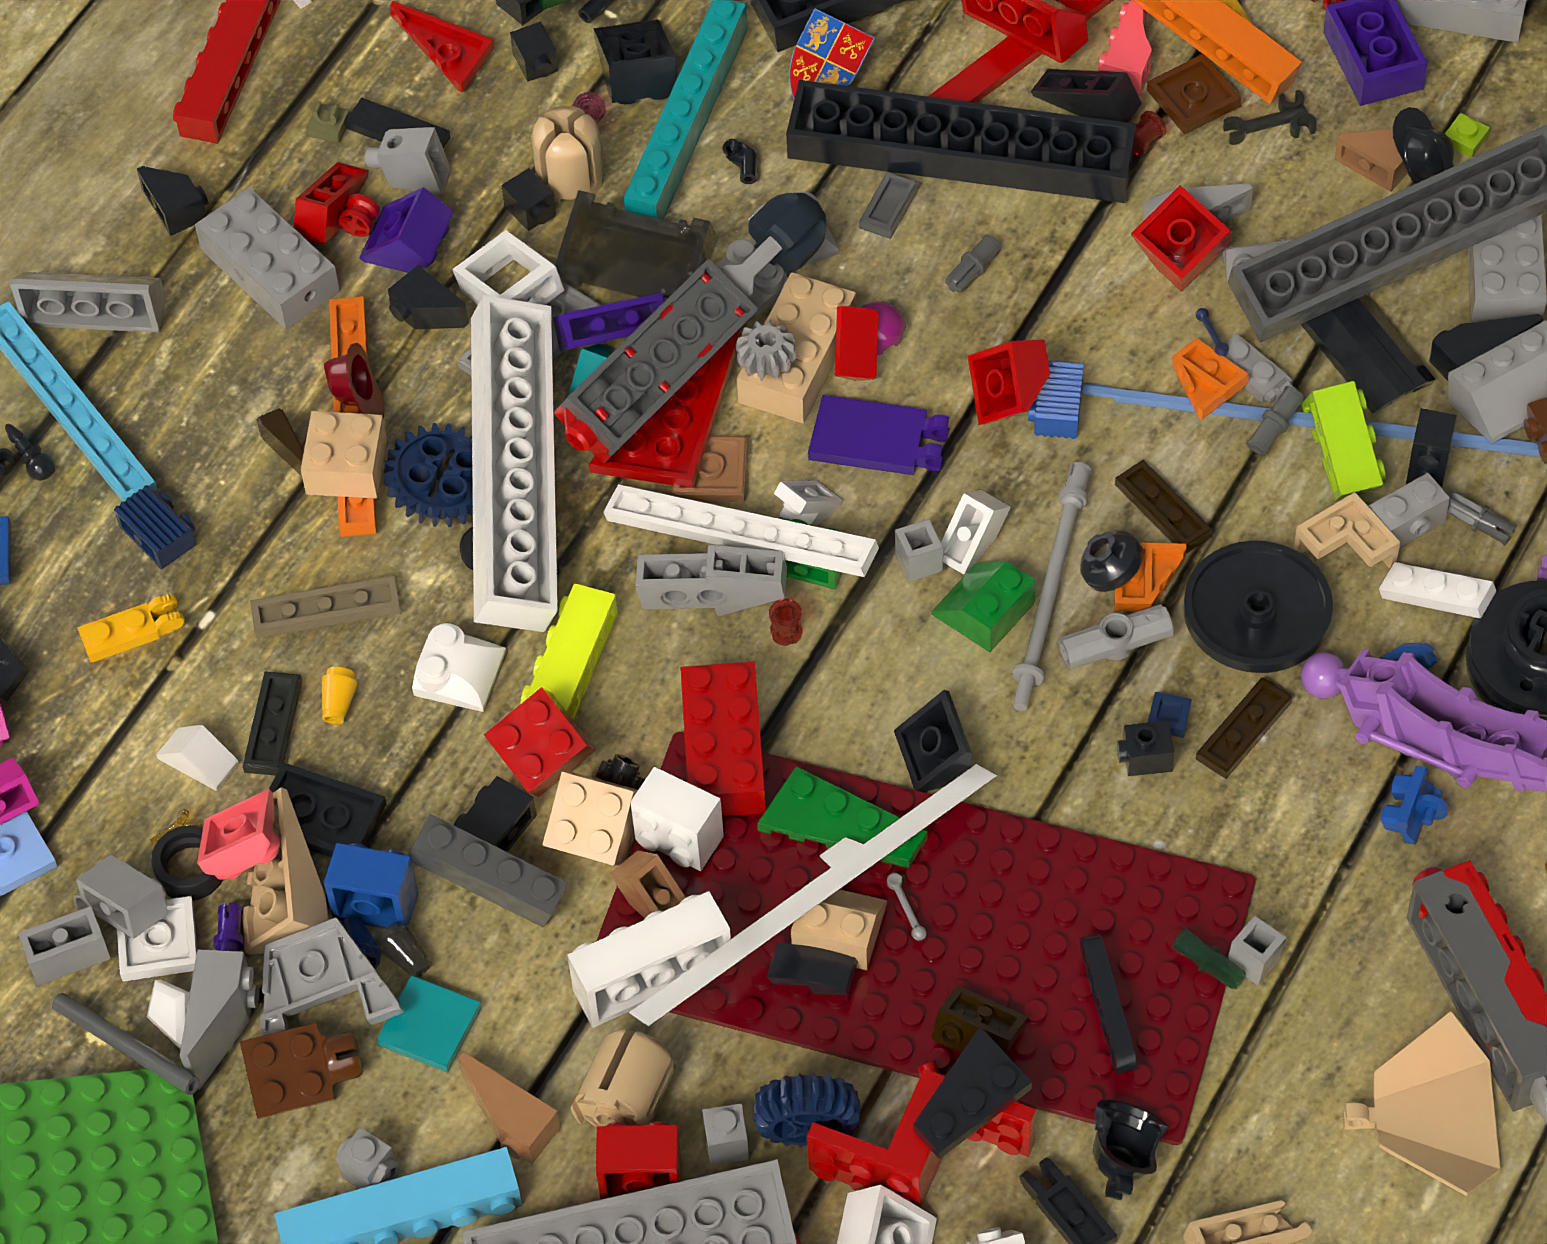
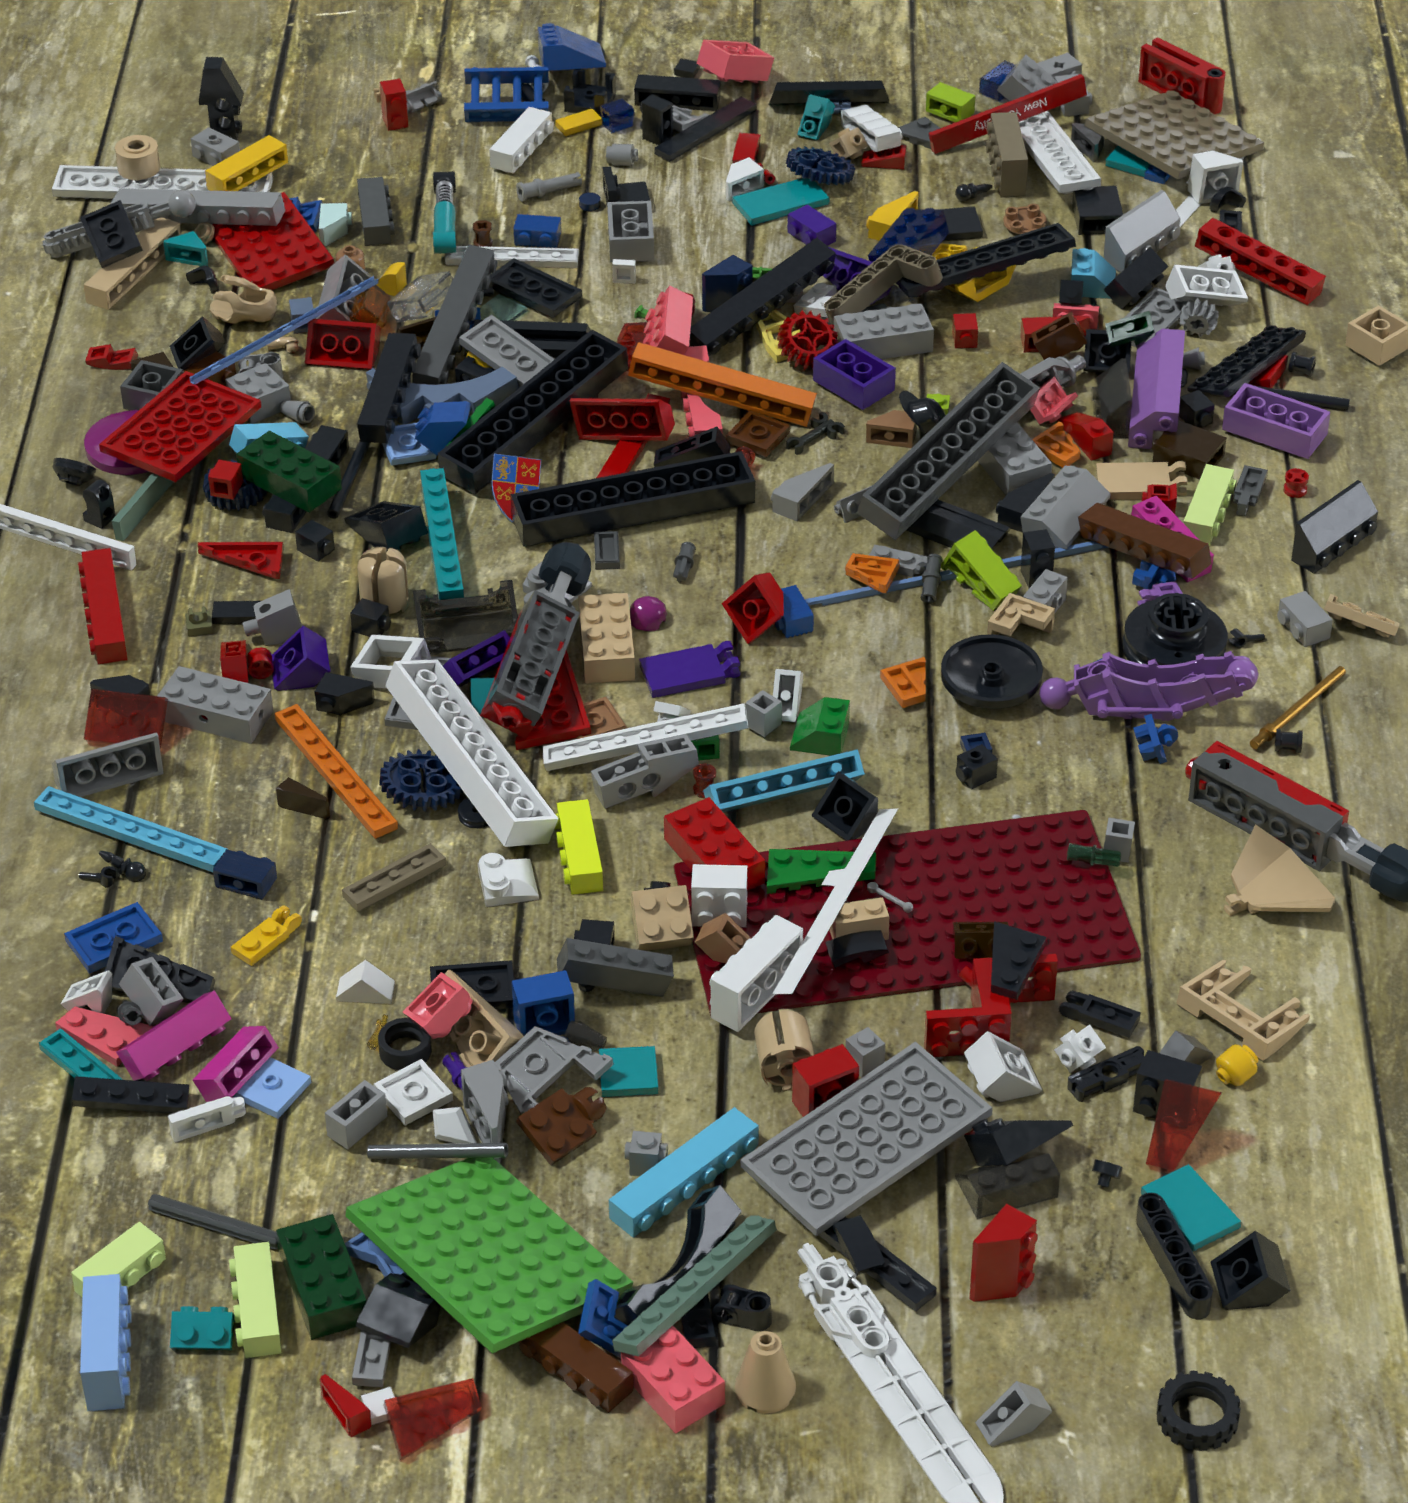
camera: 30 degrees left, 15 degrees down
light grey hinge [73,855,168,939] -> none
pearl dark grey tile [243,671,302,776] -> none
tan brick [301,411,387,498] -> none
yellow cone [322,667,358,725] -> none
dark red piece [324,343,385,419] -> none
medium nougat slope [458,1051,561,1164] -> none
red brick [484,687,596,797] -> none
black arm [722,138,757,184] -> none
light grey gear [736,319,796,381] -> none
dark blue gear [753,1073,861,1148] -> none
red slope [834,306,879,381] -> none
light grey bar [1012,462,1092,711] -> none
light grey piece [1058,604,1173,670] -> none
black piece [1080,530,1143,592] -> none
black beam [1080,934,1137,1075] -> none
black helmet [1093,1099,1169,1200] -> none
dark brown tile [1115,460,1213,554] -> none
red slope [1131,185,1231,292] -> none
dark blue hinge [1196,308,1229,356] -> none
dark brown tile [1196,677,1292,779] -> none
white plate [1379,562,1496,619] -> none
dark grey axle [1447,492,1517,546] -> none
none -> clear red plate [84,689,168,749]
none -> medium azure brick [703,749,865,812]

